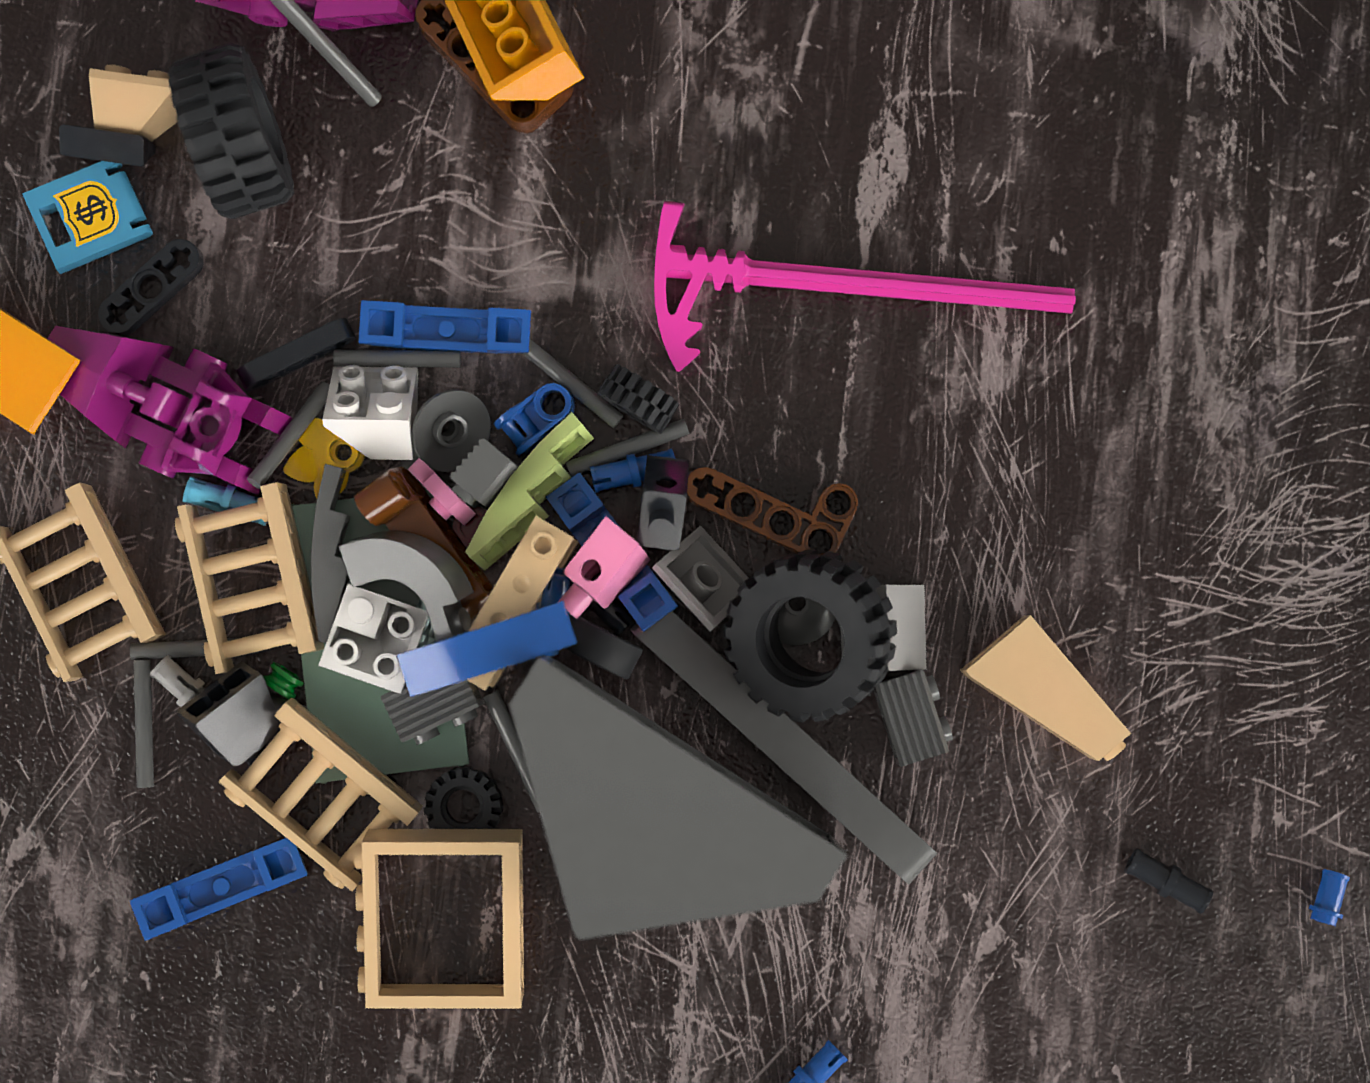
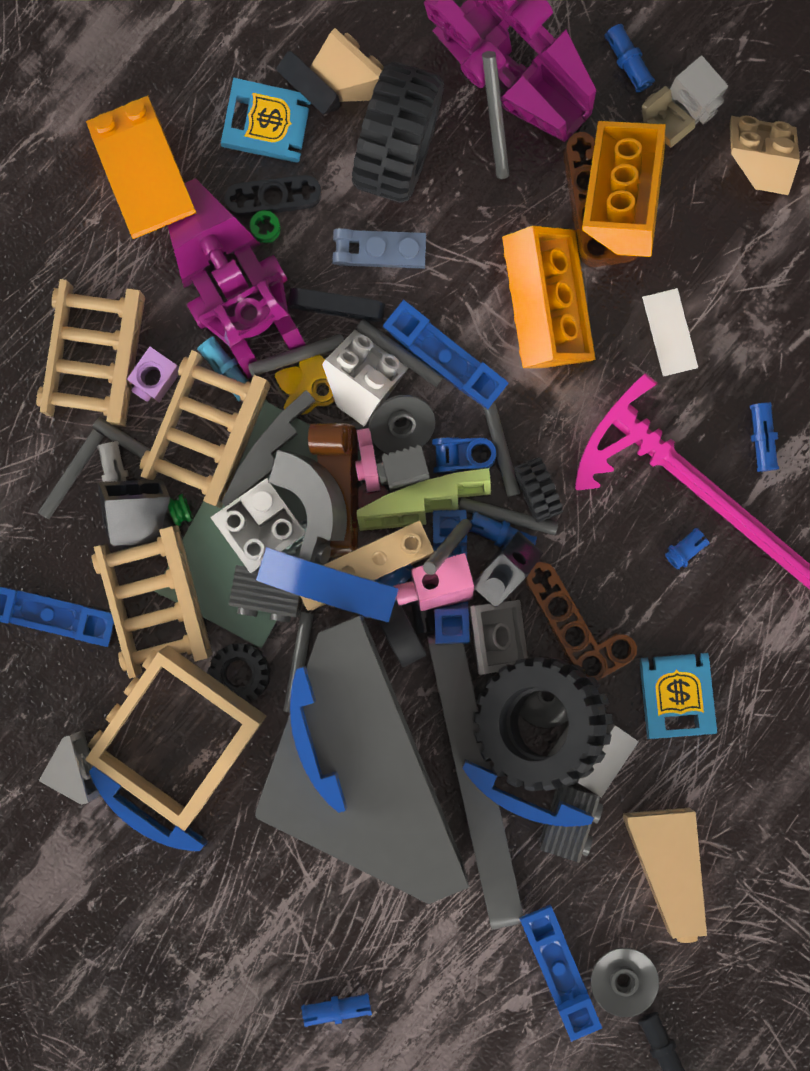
camera: 40 degrees right, 0 degrees up
none -> light grey slope [39,730,100,805]
none -> blue slope [89,766,208,851]
none -> lavender brick [127,347,179,403]
none -> green bush [250,210,281,244]
none -> blue slope [290,666,347,813]
none -> sand blue plate [332,228,426,269]
none -> dark grey bar [423,519,472,575]
none -> blue slope [462,759,594,827]
none -> light orange slope [502,226,595,368]
none -> blue slope [519,904,602,1042]
none -> dark grey dish [591,948,659,1017]
none -> dark azure container [640,653,717,739]
none -> white sticker [642,288,698,377]
none -> blue pin [665,528,709,569]
none -> blue pin [750,403,779,472]

